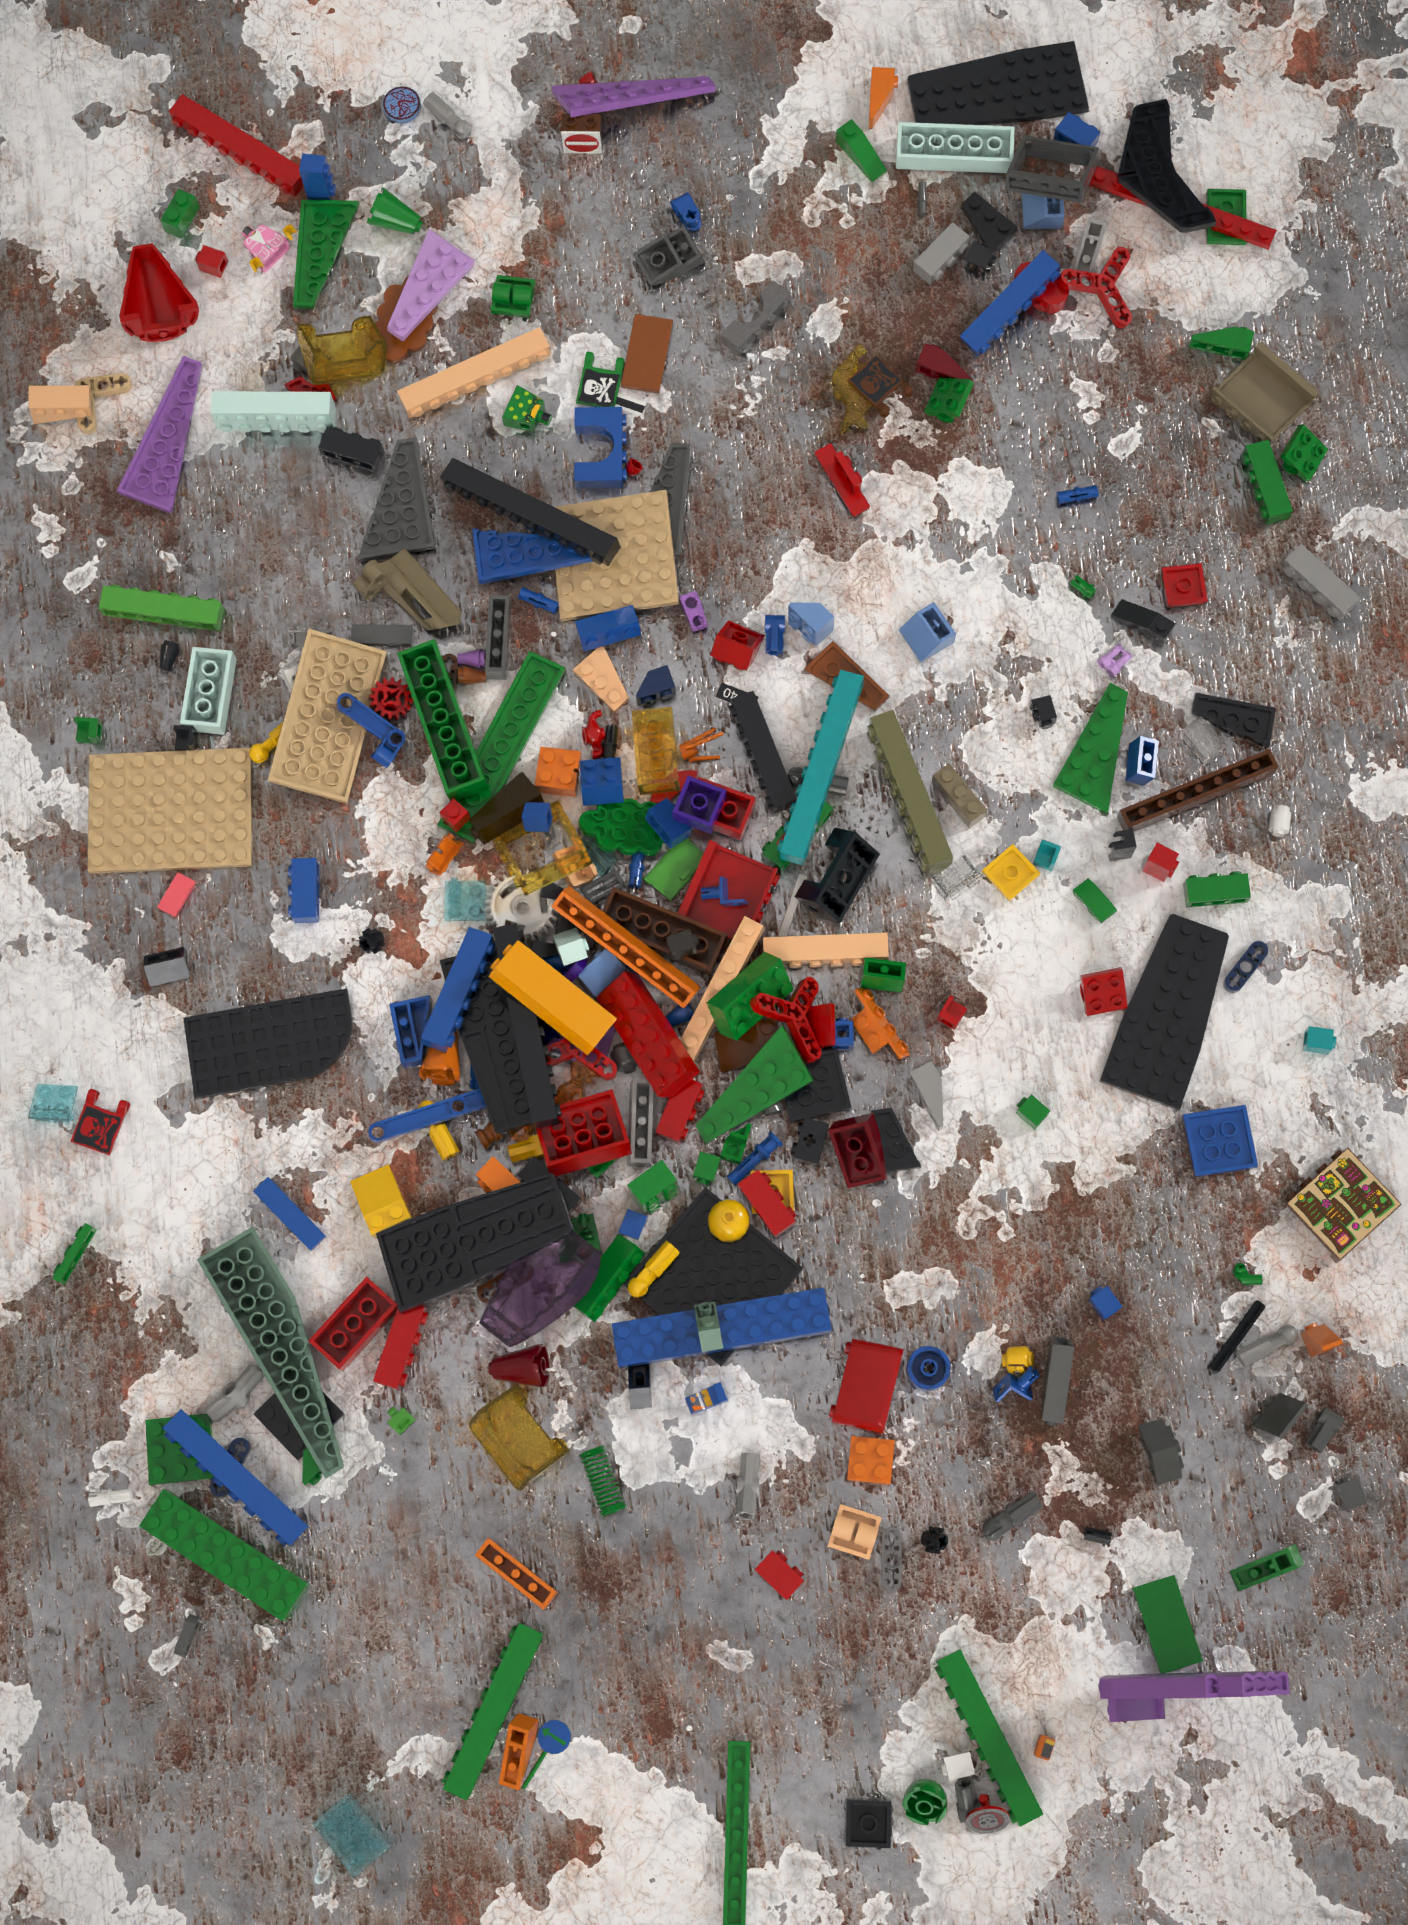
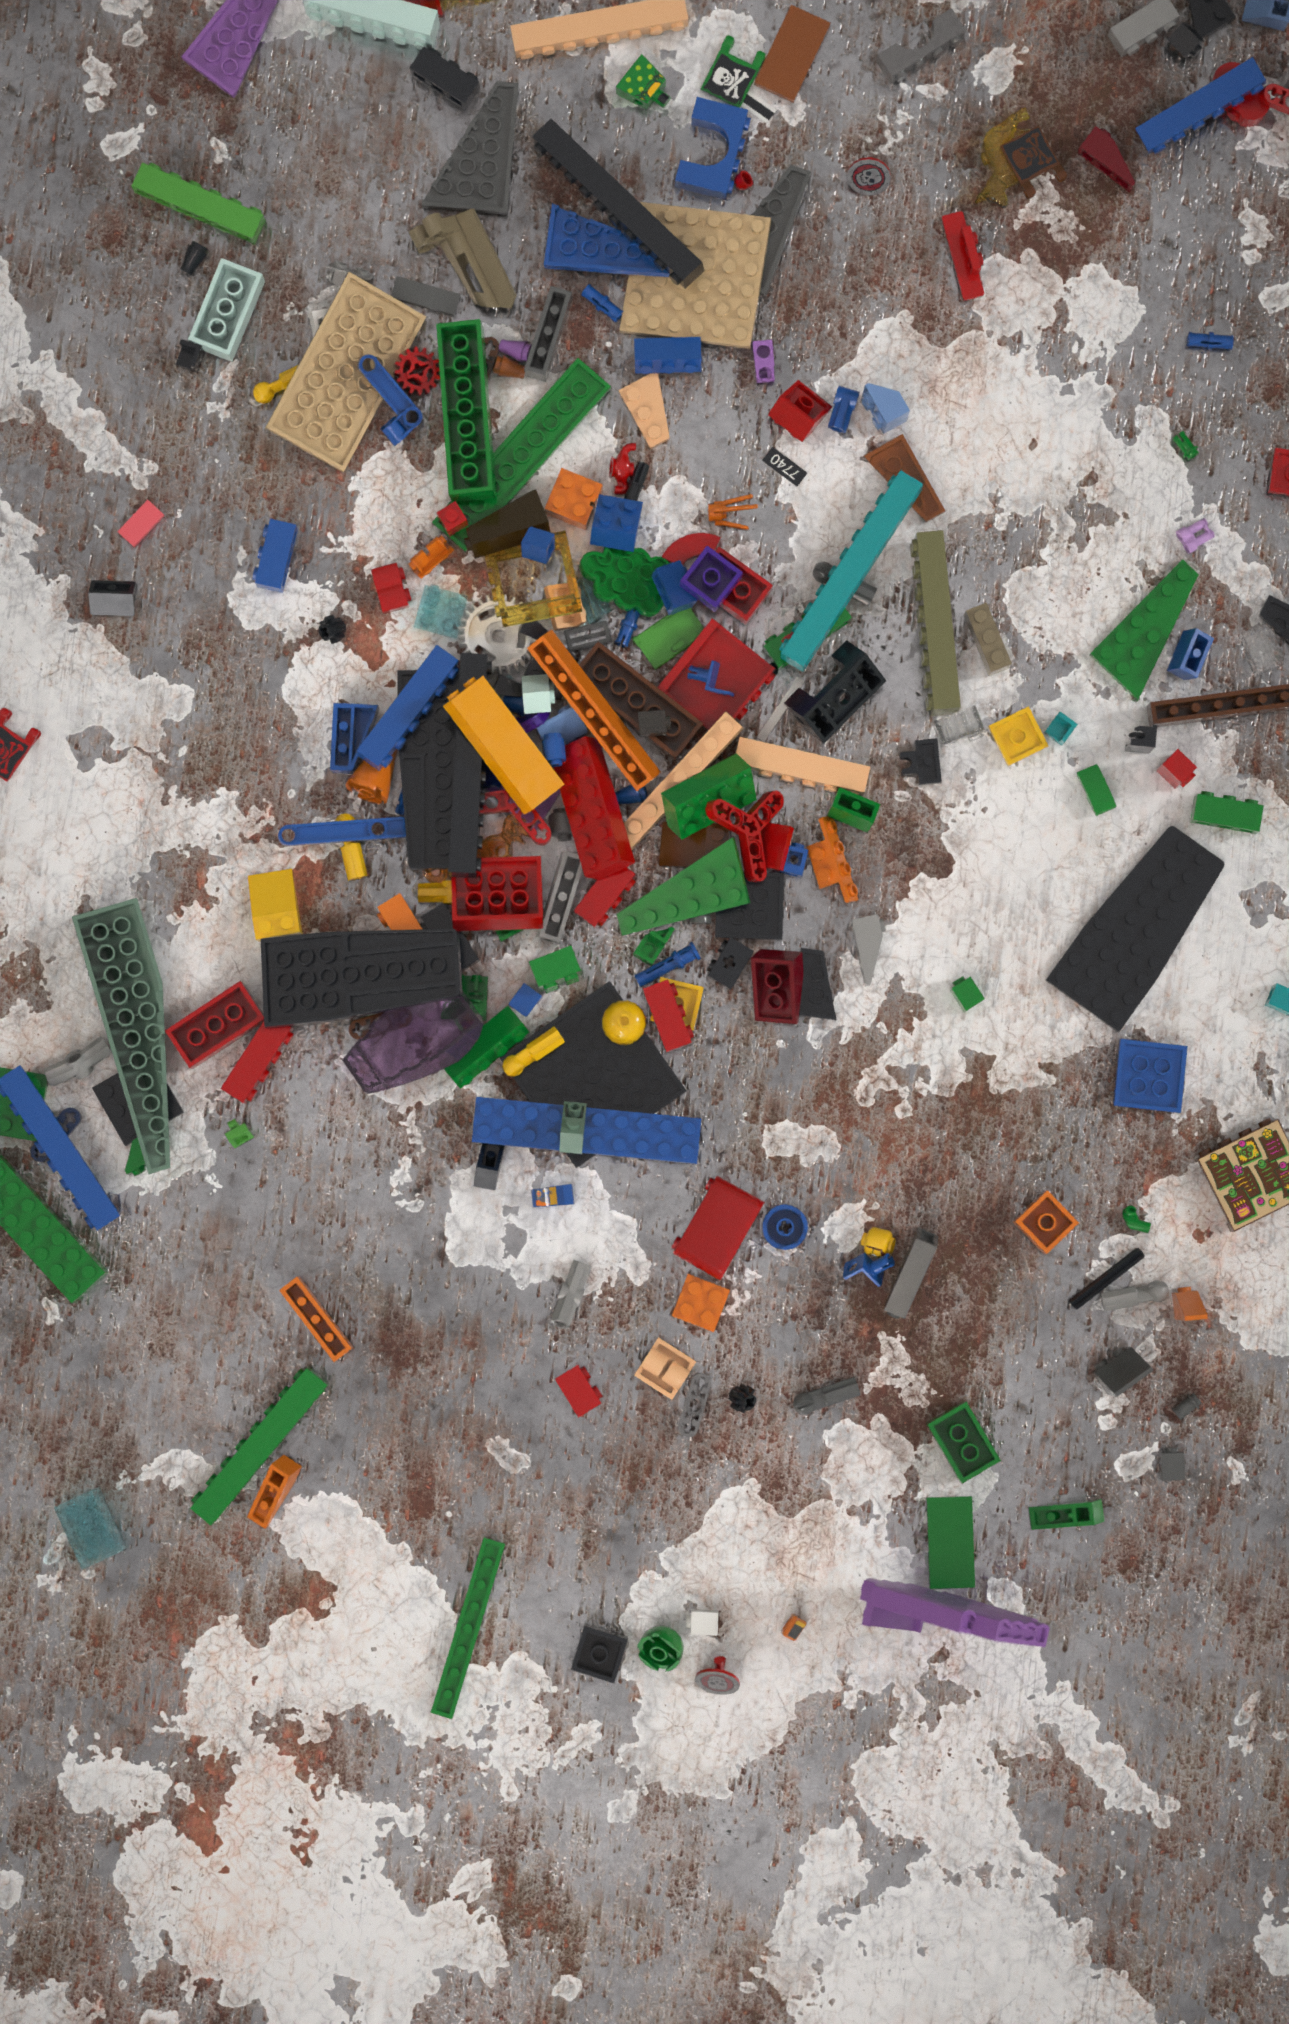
camera: 10 degrees right, 10 degrees up
green panel [74,717,103,744] -> none
tan plate [88,748,252,874] -> none
black plate [183,988,353,1099] -> none
blue tile [253,1177,327,1251] -> none
clear yellow windscreen [469,1383,569,1491] -> none
dark orange wheel [475,1121,503,1150] -> none
dark red cone [488,1344,550,1387] -> none
blue piece [522,1720,571,1789] -> none
green piece [579,1446,626,1517] -> none
clear yellow brick [631,707,681,795] -> none
dark blue slope [636,665,676,706] -> none
green brick [693,1151,721,1186] -> none
black brick [728,691,797,813] -> none
medium blue slope [899,602,956,663] -> none
green plate [924,378,974,423] -> none
green brick [934,1649,1044,1827] -> none
red panel [937,995,967,1030] -> none
dark grey piece [954,1777,980,1823] -> none
black brick [1029,695,1057,729] -> none
red plate [1080,967,1128,1016] -> none
black pin [1083,1526,1112,1547] -> none
blue brick [1088,1286,1123,1321] -> none
black slope [1111,599,1176,648] -> none
dark grey brick [1138,1418,1184,1485] -> none
dark blue beam [1223,941,1268,993] -> none
dark grey piece [1305,1406,1344,1453] -> none
none -> red brick [371,562,412,614]
none -> blue brick [542,733,566,767]
none -> shield [847,157,891,196]
none -> black plate [899,738,942,785]
none -> green brick [925,1401,1001,1484]
none -> orange brick [1013,1190,1079,1254]
none -> dark grey pin [1172,1393,1202,1420]

